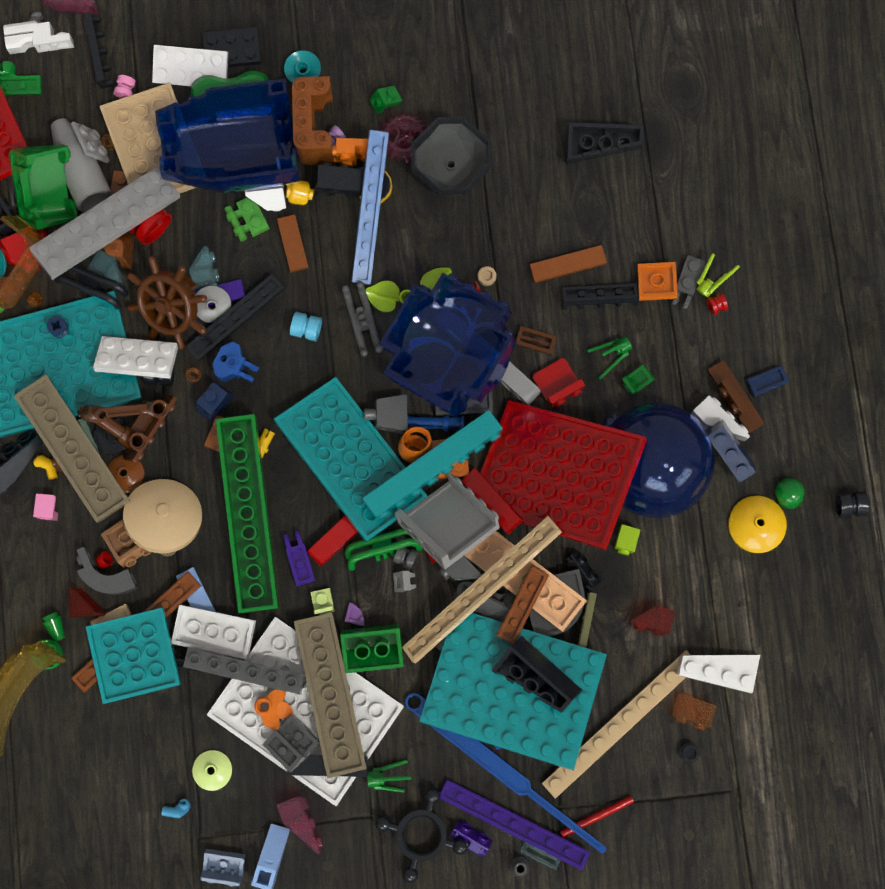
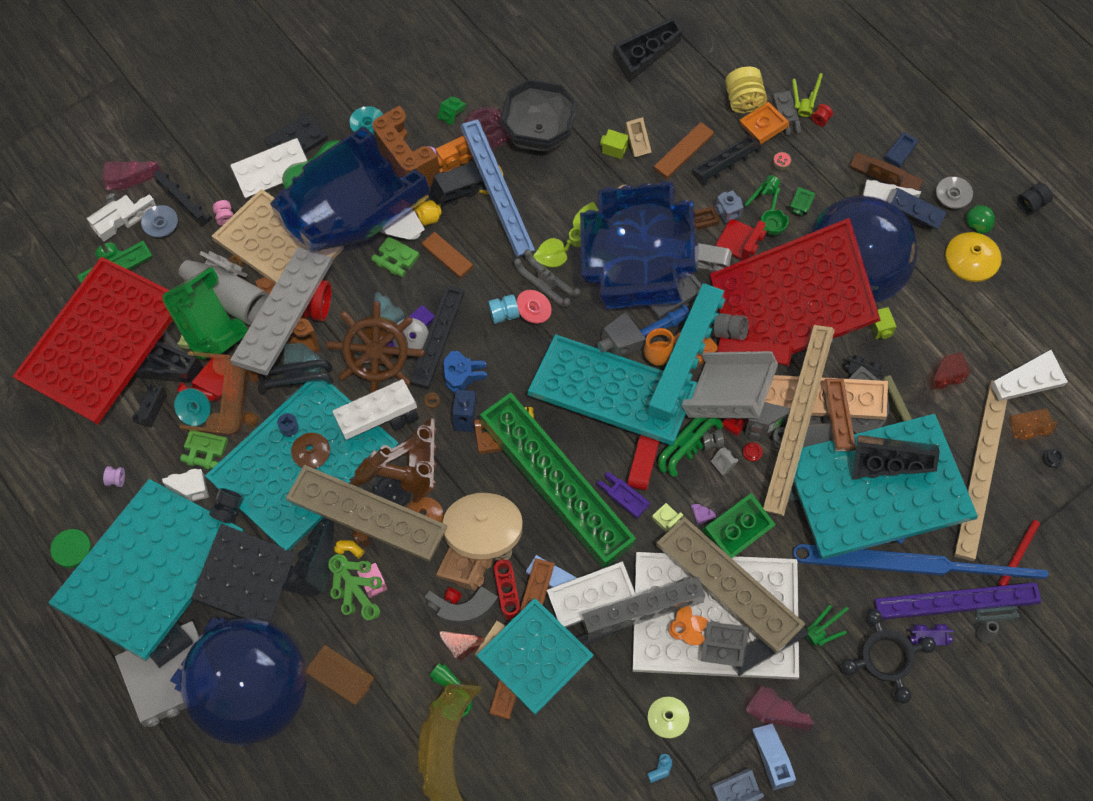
camera: 30 degrees left, 15 degrees down
none -> sand blue dish [141,205,178,238]
none -> reddish brown dish [291,433,330,469]
none -> bright green plant [328,554,383,620]
none -> red beam [494,559,520,621]
none -> coral dish [516,290,552,324]
none -> lime brick [600,129,629,159]
none -> tan slope [625,117,651,157]
none -> dark grey wheel [714,313,749,340]
none -> sand blue brick [715,191,744,223]
none -> light yellow wheel [725,66,767,113]
none -> red plate [743,443,763,462]
none -> green hair [760,209,789,236]
none -> tile [773,152,791,170]
none -> light grey dish [936,177,973,209]

